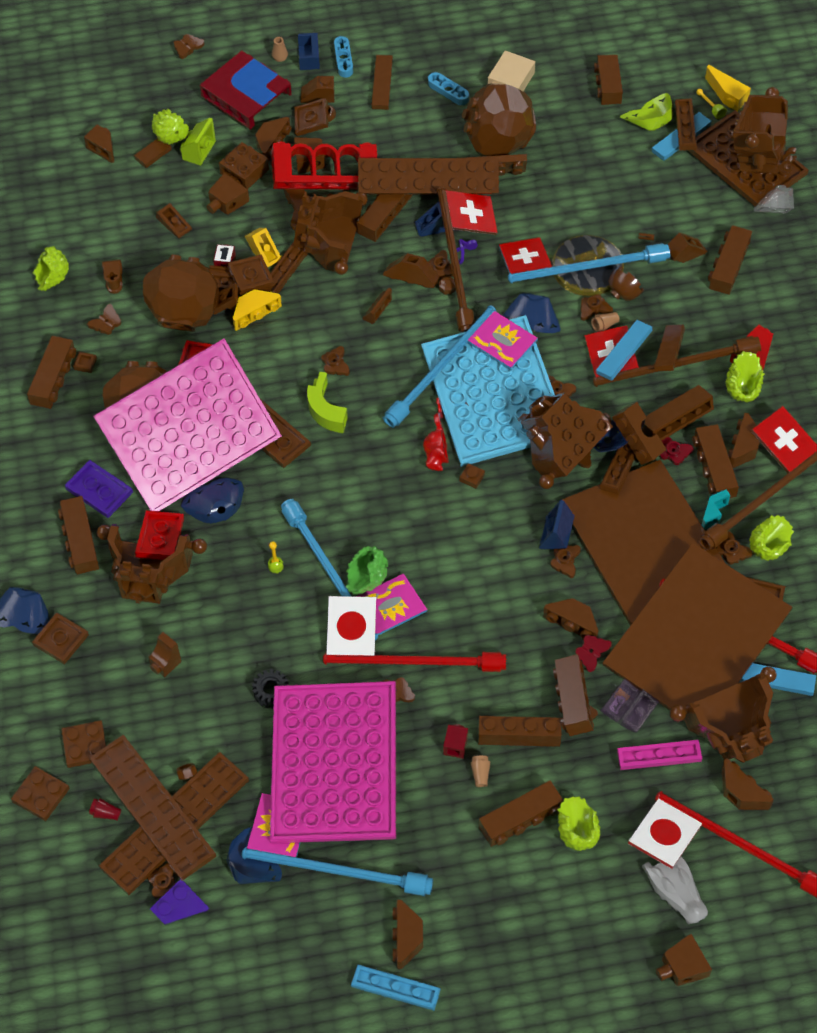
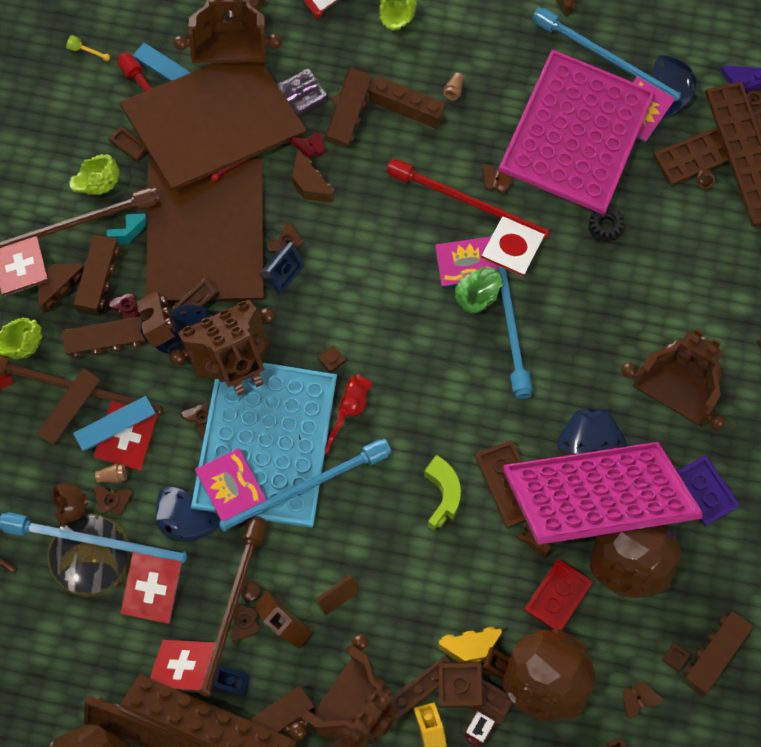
camera: 160 degrees left, 10 degrees up
reddish brown brick [58,496,99,575] -> none
red plate [135,511,184,560] -> none
reddish brown arch [148,632,182,677] -> none
lime hinge [268,541,284,573] -> none
reddish brown animal [321,346,350,376] -> none
dark red brick [443,724,468,759] -> none
dark purple piece [456,239,478,265] -> none
reddish brown brick [478,780,564,847] -> none
dark pink plate [617,740,702,770] -> none
reddish brown animal [717,531,752,565] -> none

